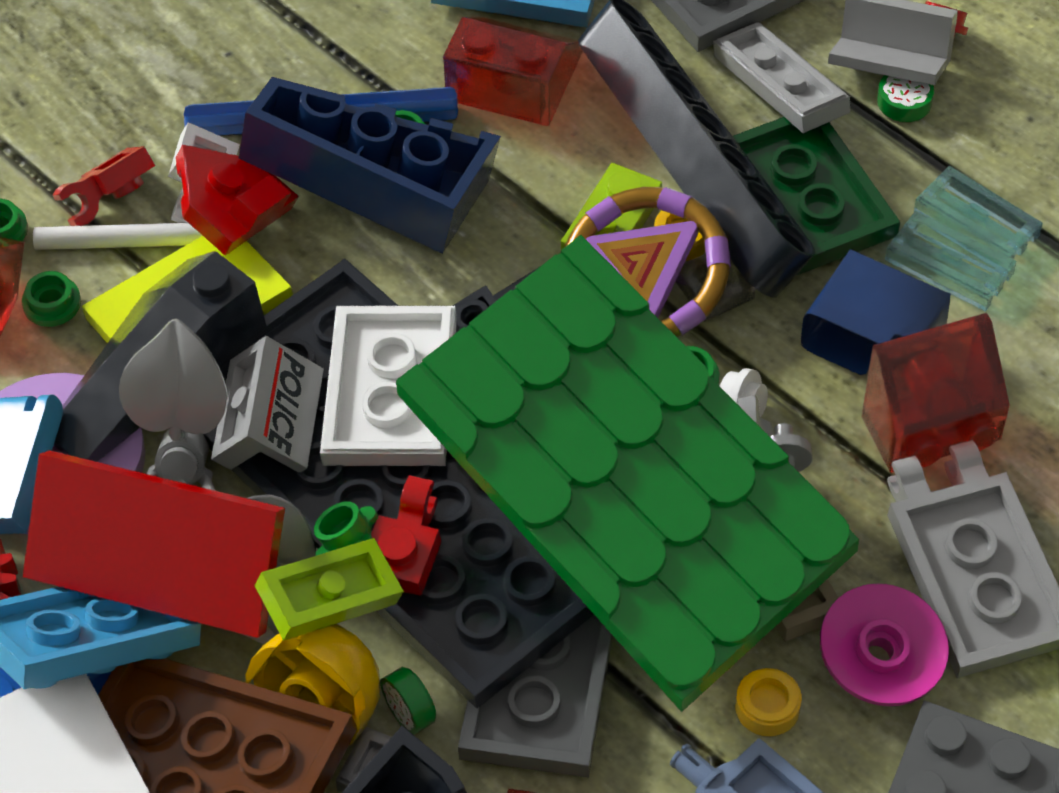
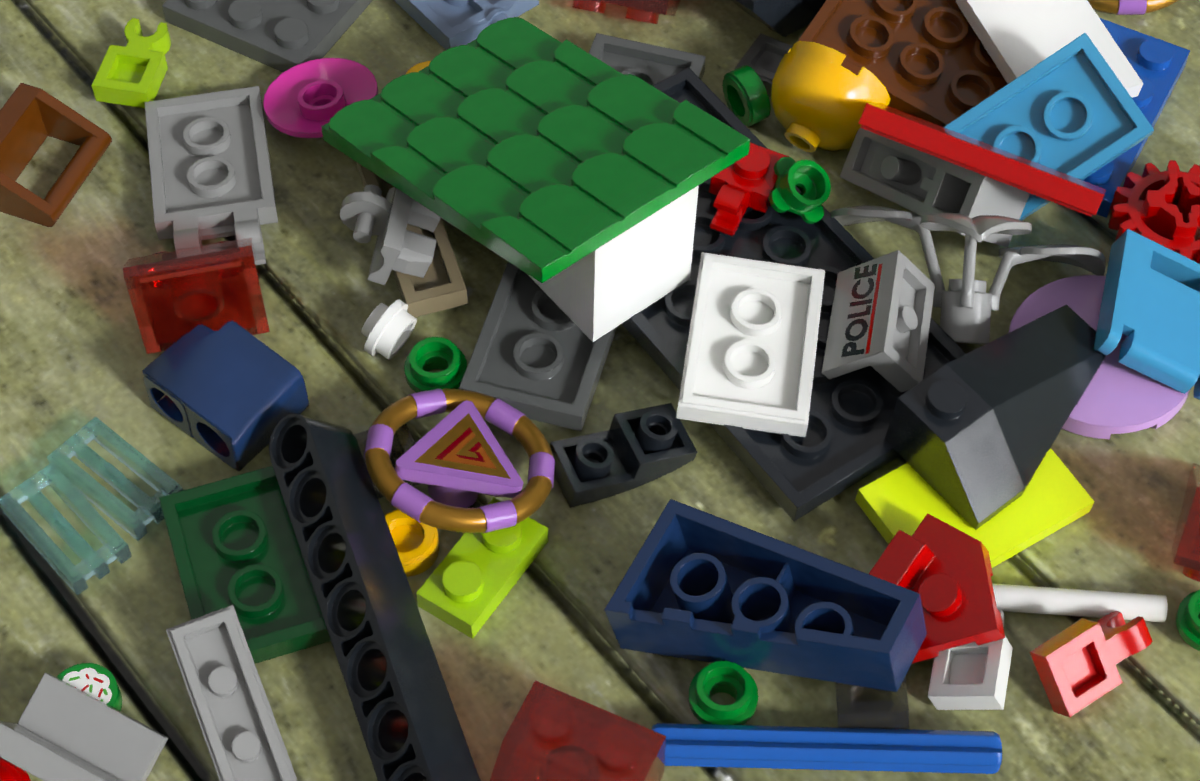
camera: 175 degrees left, 0 degrees up
green plate [21,271,81,327] -> none
lime plate [255,538,404,641] -> none

